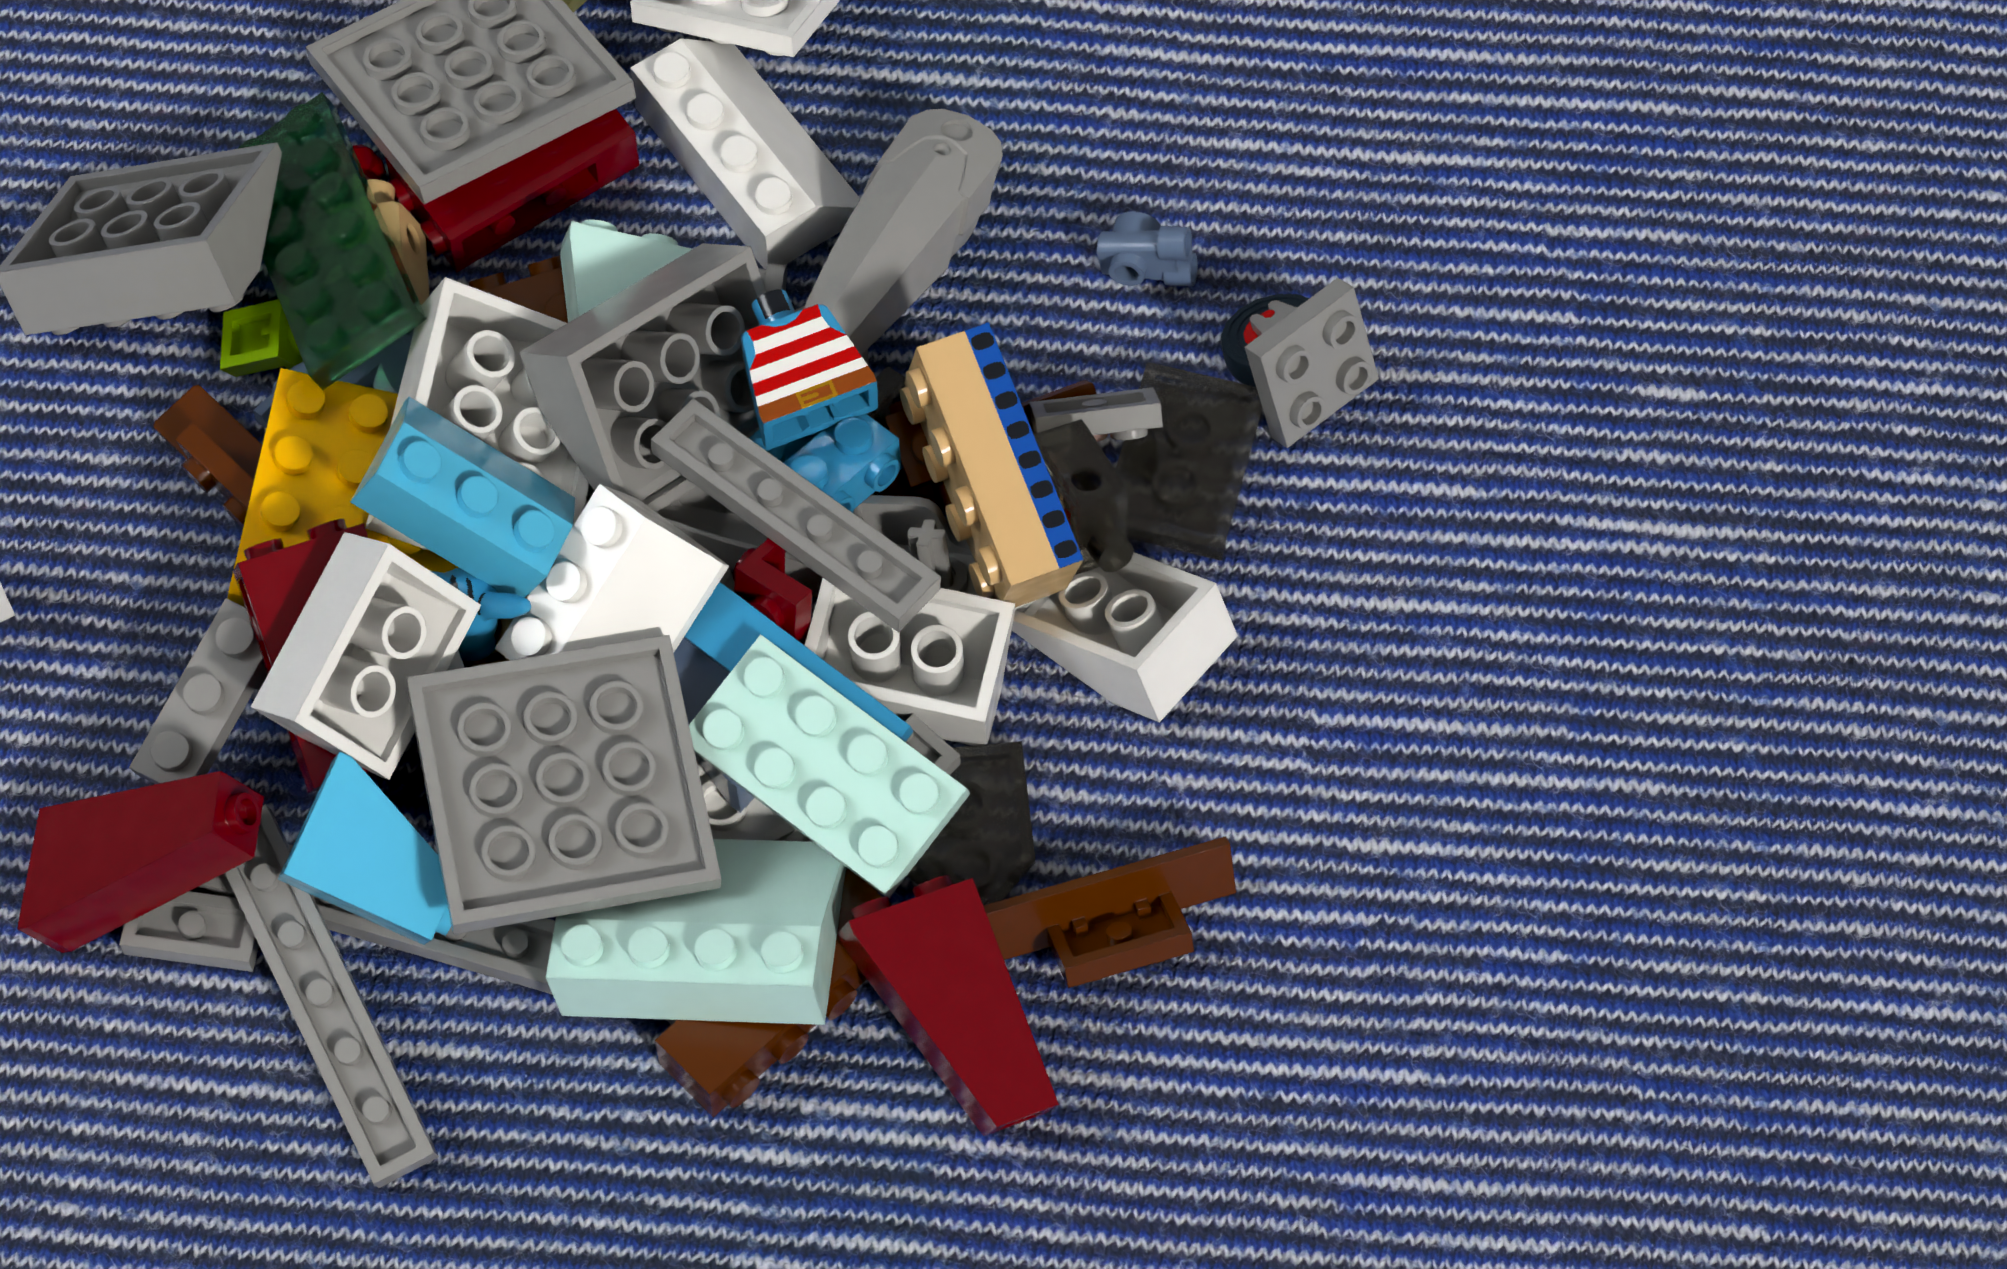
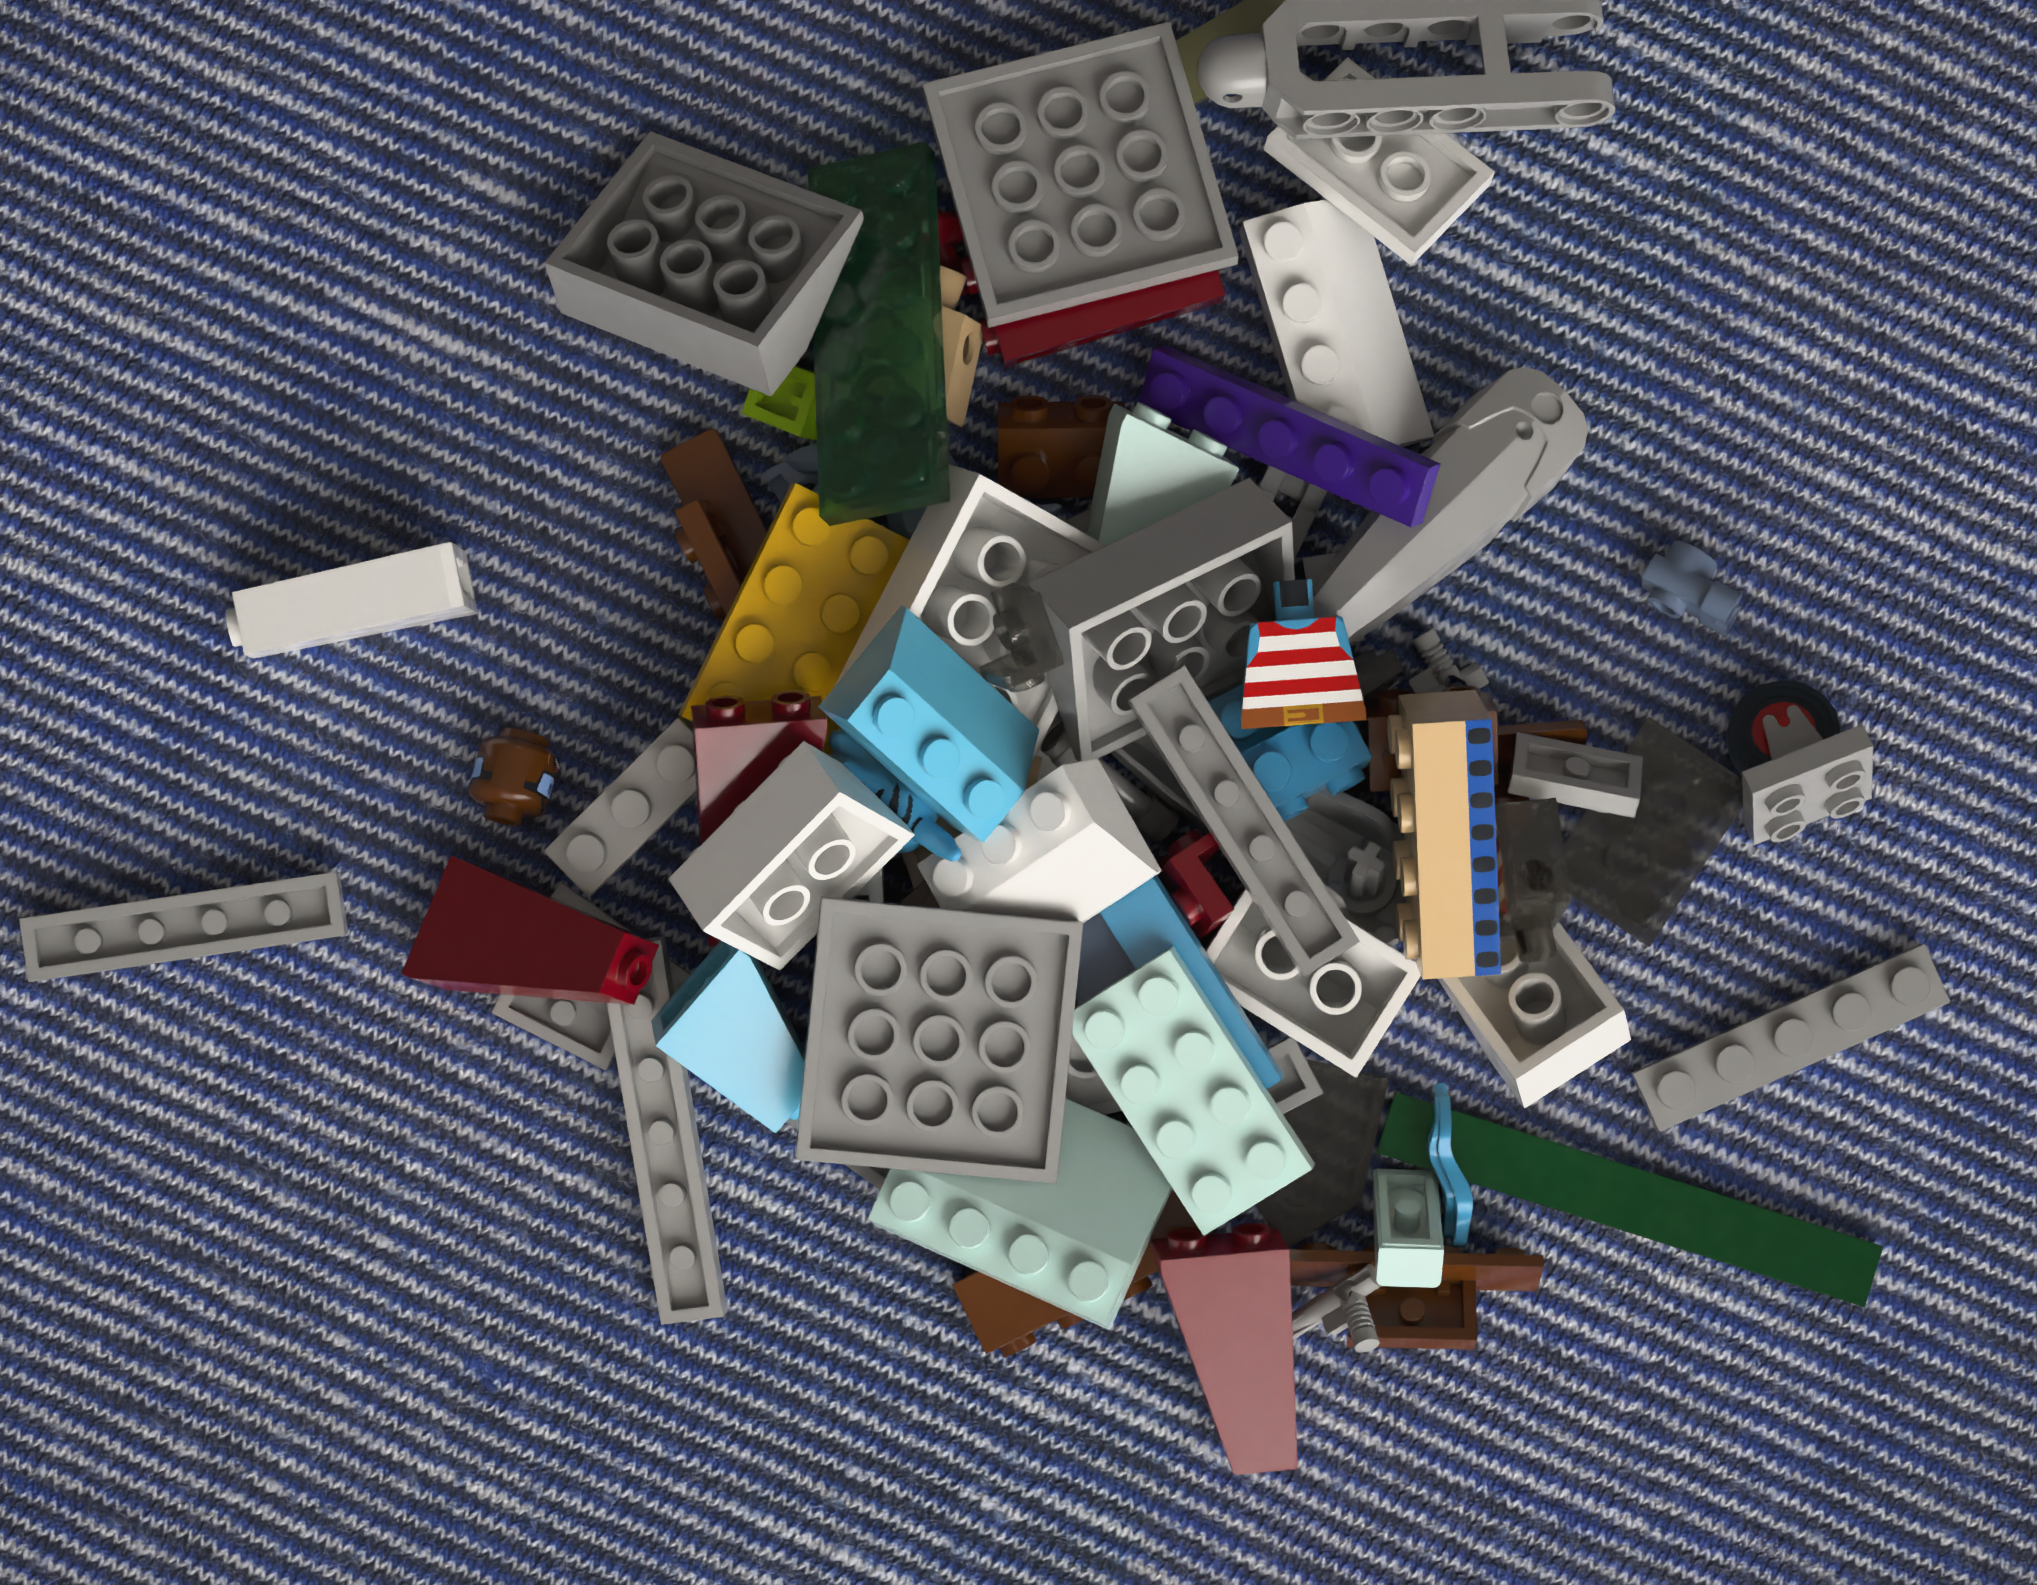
camera: 15 degrees right, 25 degrees up
none -> reddish brown head [468,728,560,827]
none -> clear smoke bracket [979,582,1064,692]
none -> dark purple plate [1139,345,1441,528]
none -> light grey hose [1292,1264,1381,1352]
none -> light aqua slope [1372,1169,1444,1288]
none -> dark green tile [1375,1091,1884,1307]
none -> dark azure hair [1427,1083,1473,1247]
none -> light grey plate [1630,944,1950,1132]

